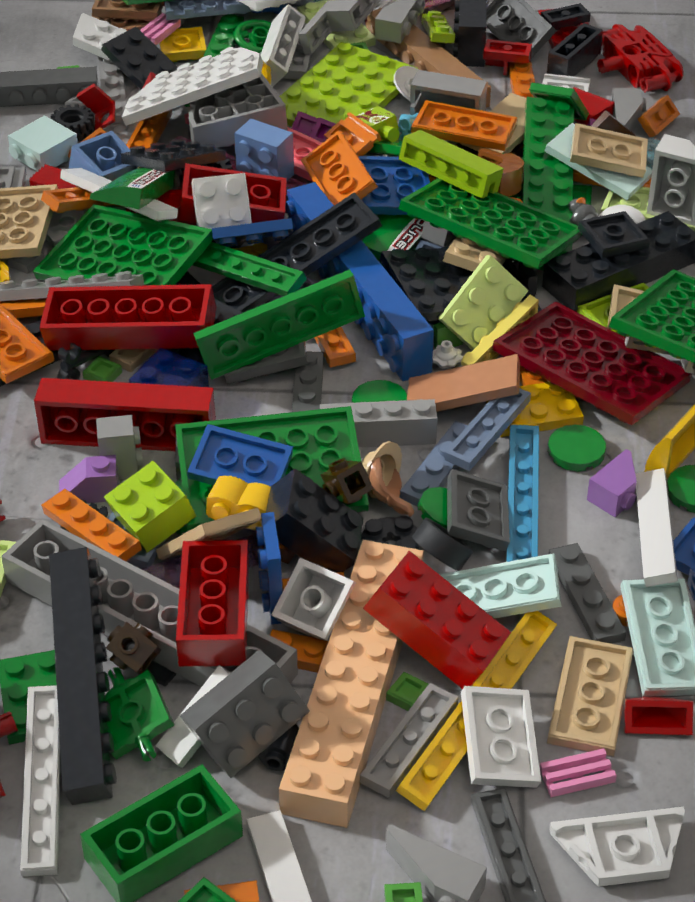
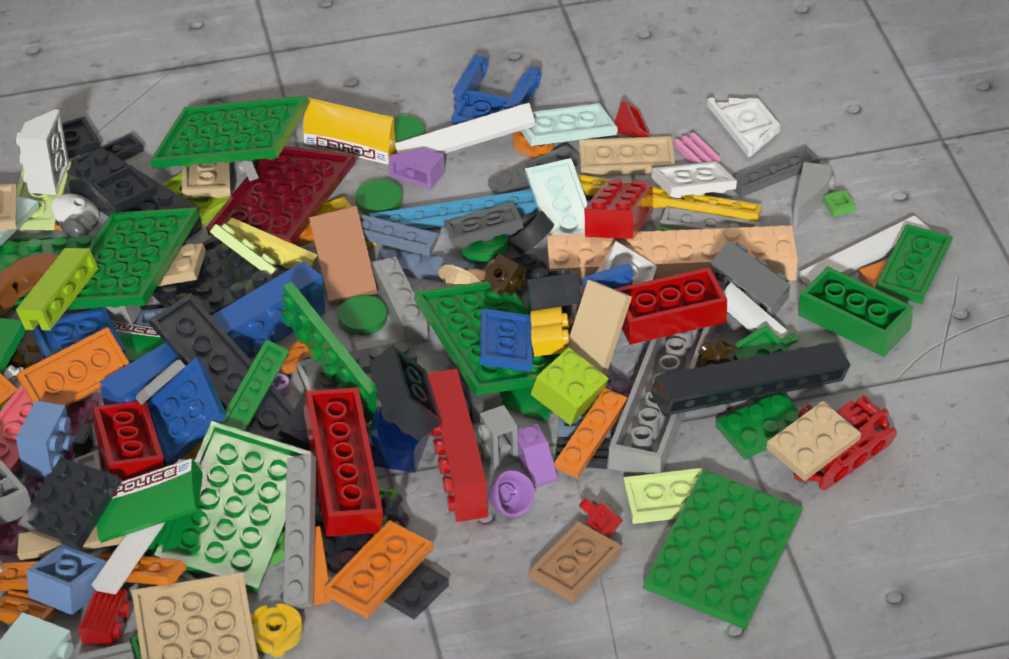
camera: 105 degrees left, 0 degrees up
white tile [20,685,61,877] -> none
white brick [191,173,252,229] -> none
none -> light grey tile [136,360,186,405]
none -> black brick [369,345,442,441]
none -> medium lavender helmet [488,470,535,518]

